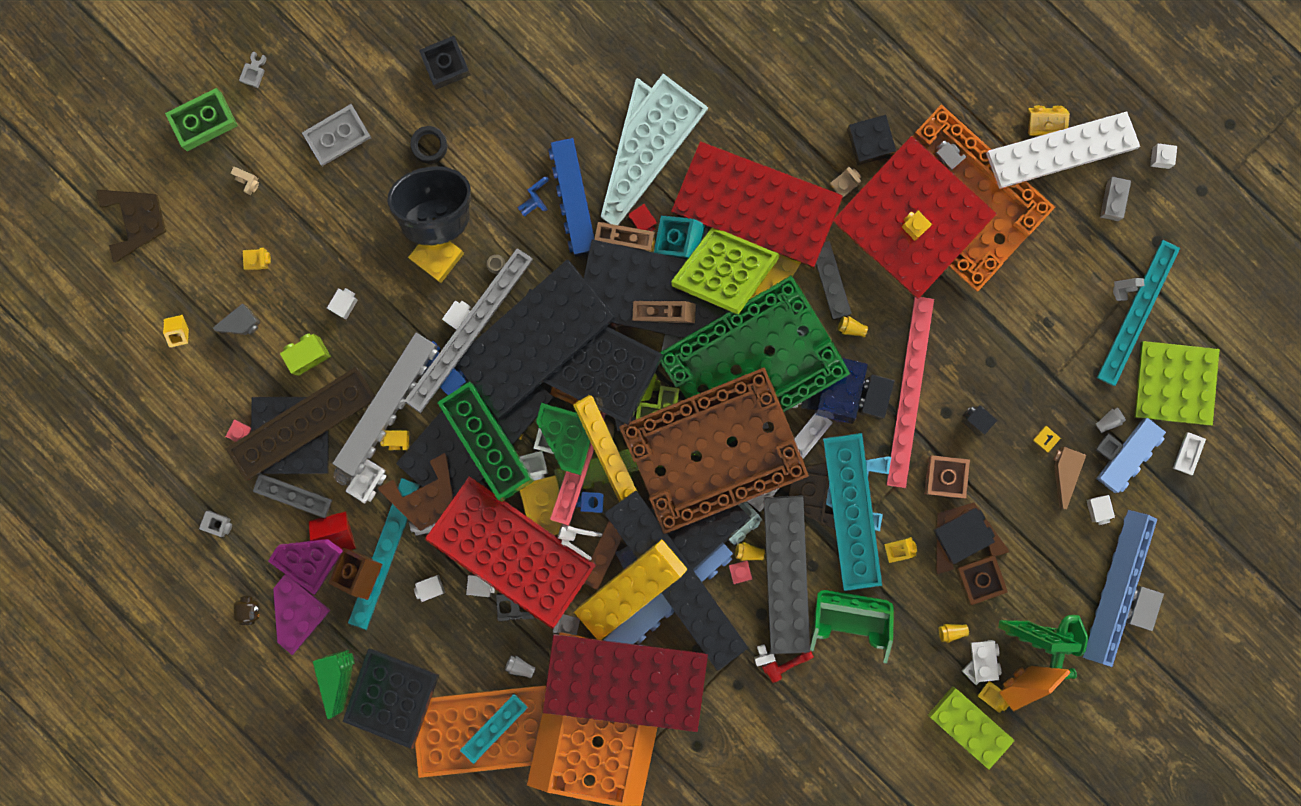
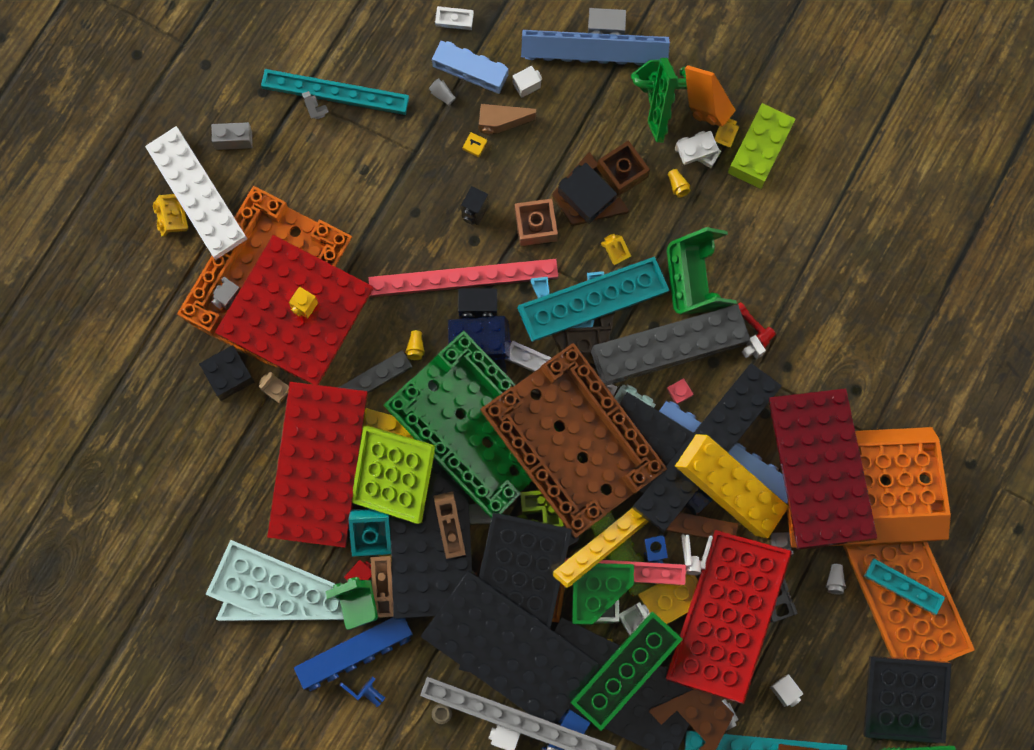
camera: 115 degrees left, 10 degrees down
white brick [466,575,495,597] -> none
yellow cone [735,542,765,561] -> none
dark grey plate [1095,434,1123,461] -> none
lime plate [1134,341,1220,426] -> none
white brick [1150,144,1177,169] -> none
none -> green bracket [325,577,378,630]

